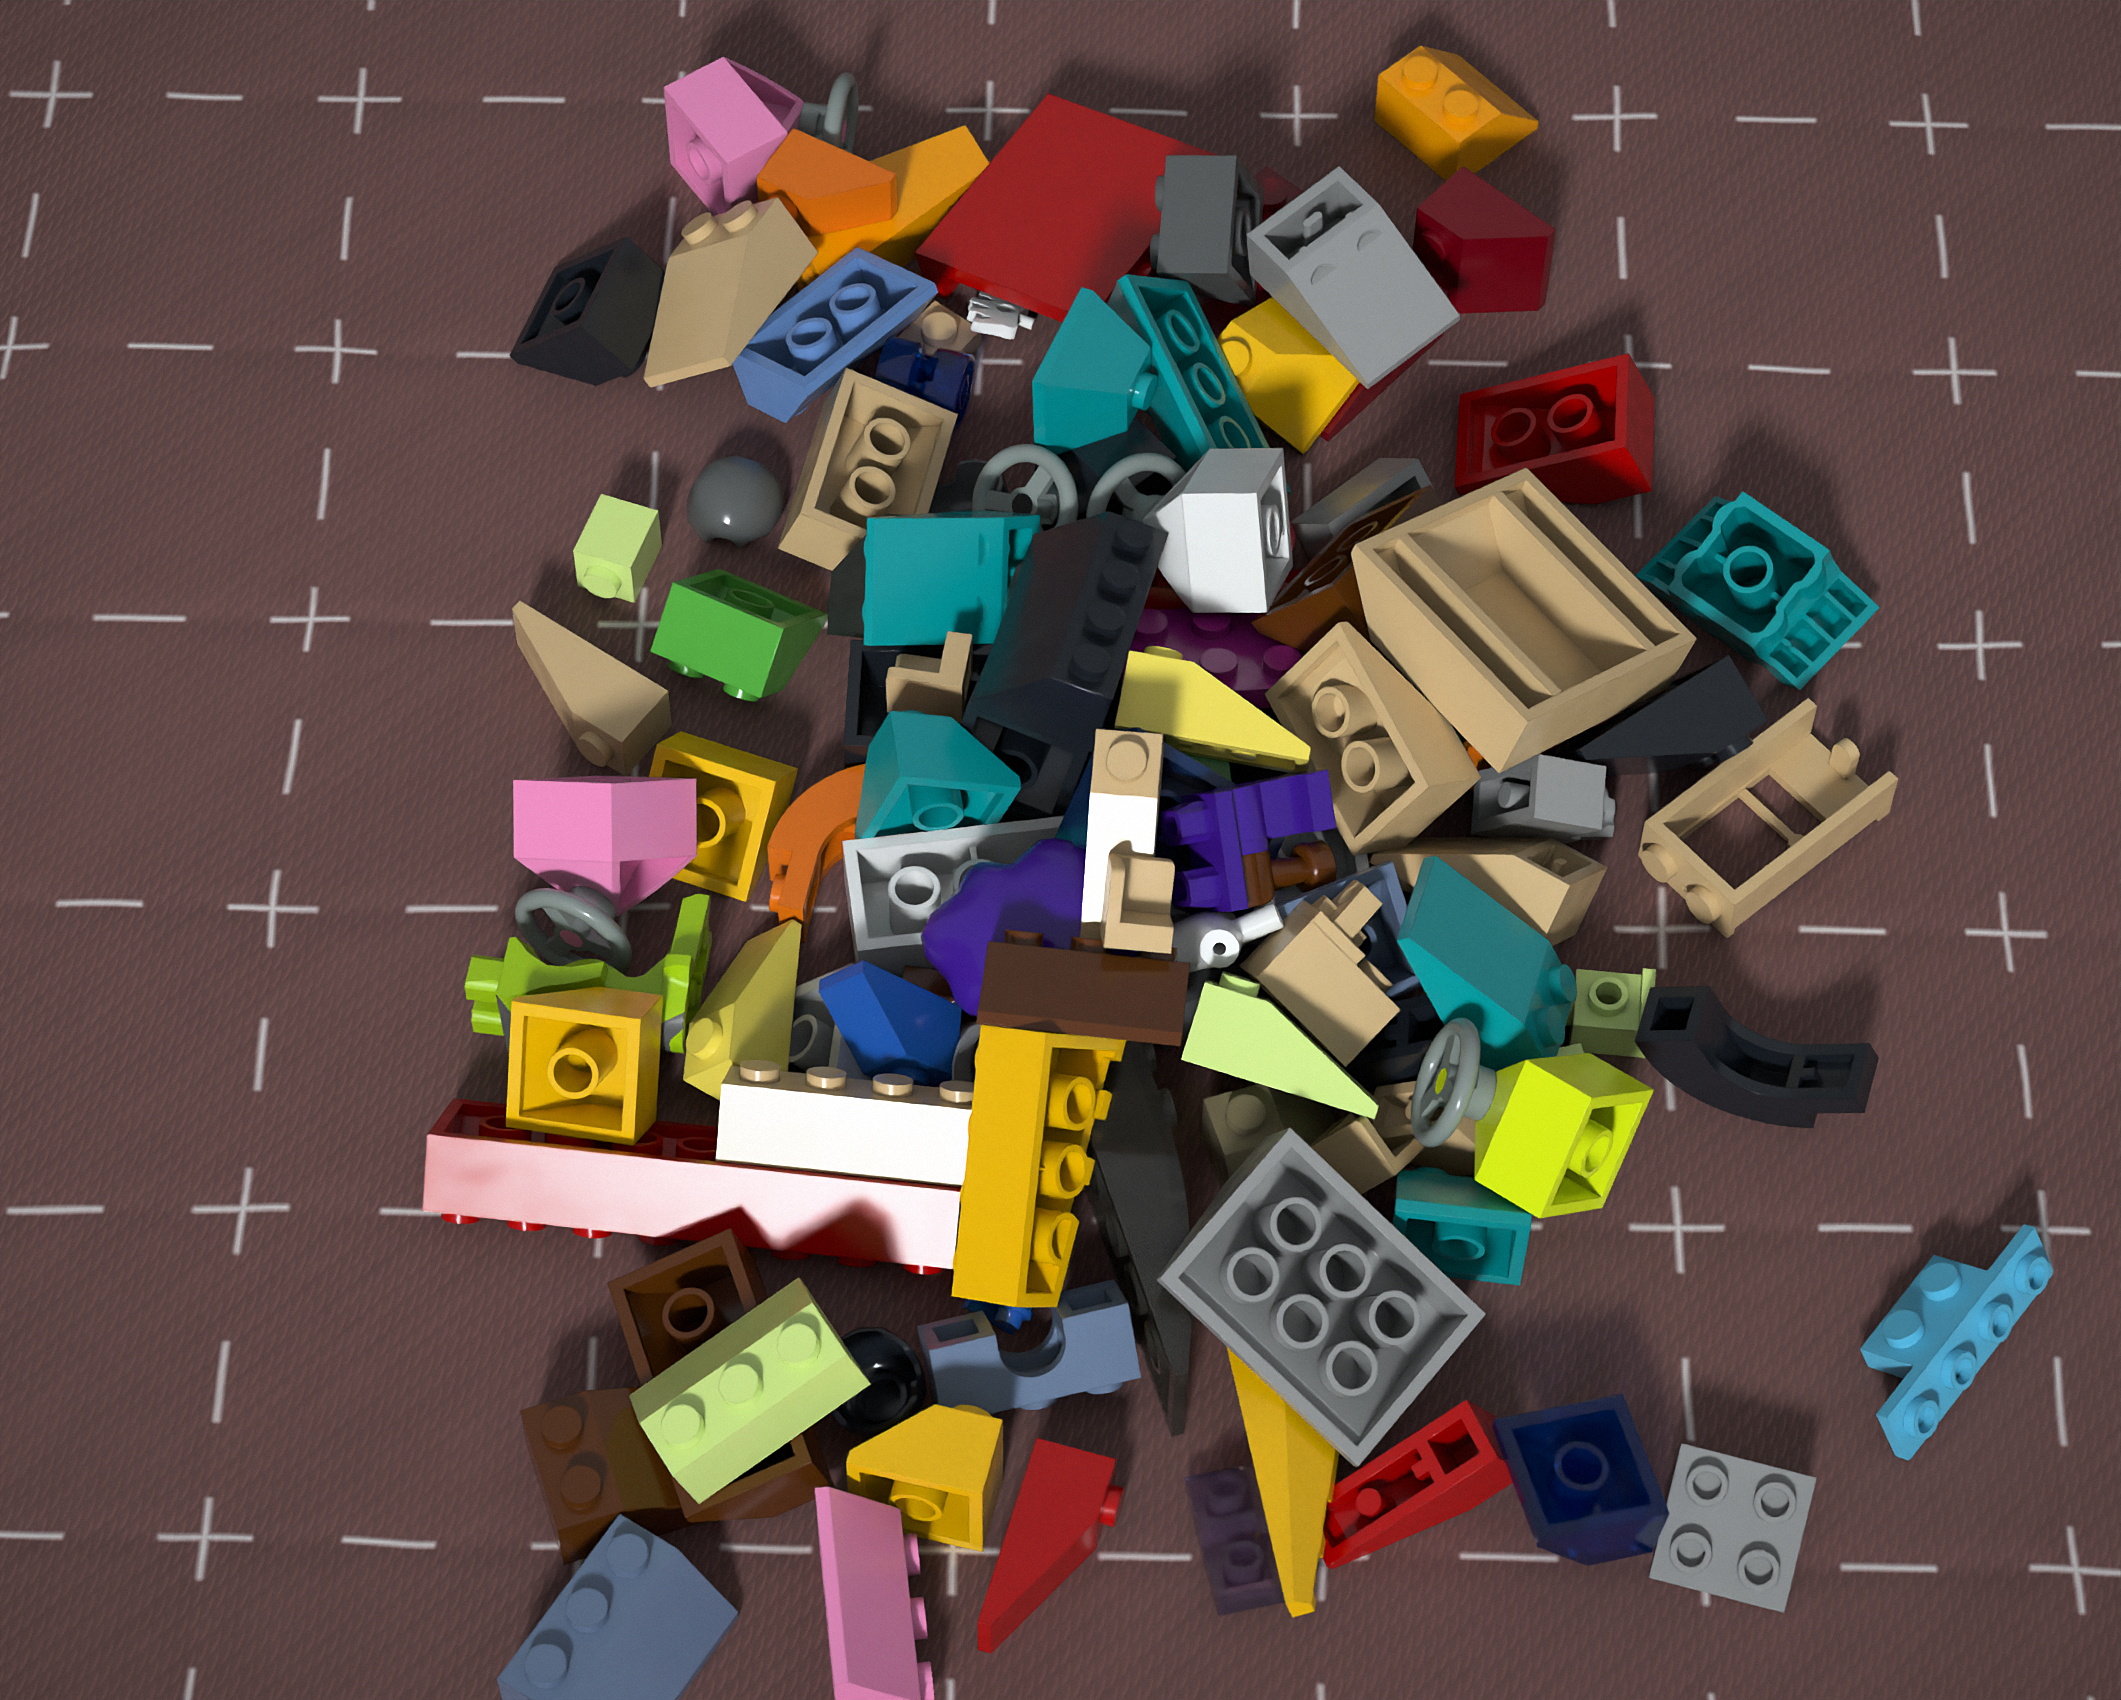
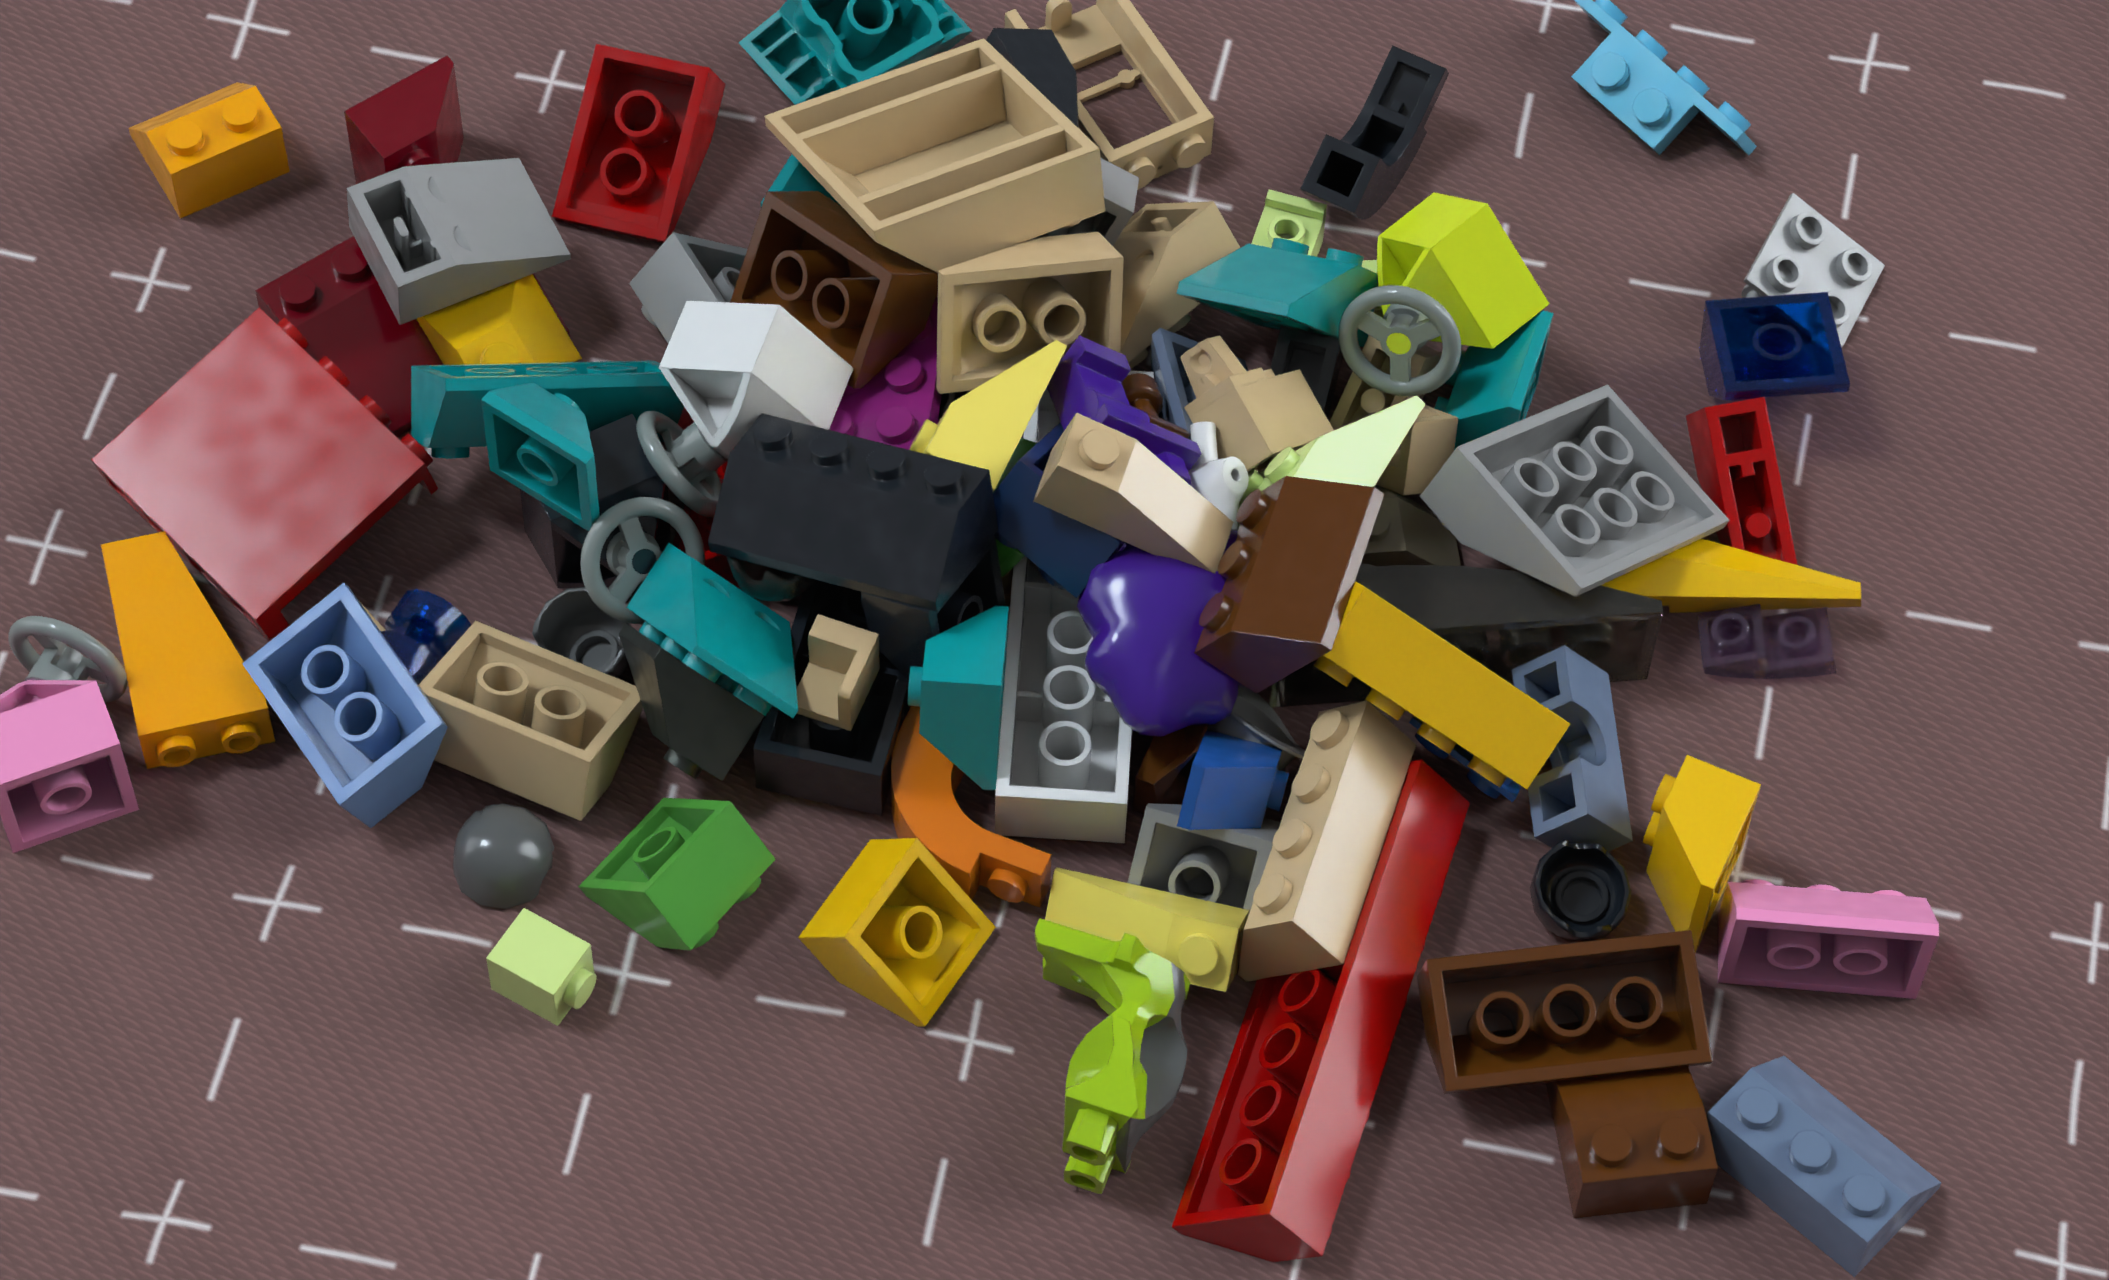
camera: 80 degrees left, 0 degrees up
yellow slope [506,986,663,1146] -> none
black slope [509,236,666,386] -> none
tan slope [512,601,672,776] -> none
bright pink piece [513,775,697,975] -> none
yellowish green slope [629,1277,870,1504] -> none
tan slope [644,197,818,388] -> none
orange slope [756,128,898,237] -> none
white piece [967,291,1035,339] -> none
red slope [977,1438,1125,1653] -> none
tan panel [1099,853,1175,954] -> none
dark grey slope [1150,155,1265,306] -> none

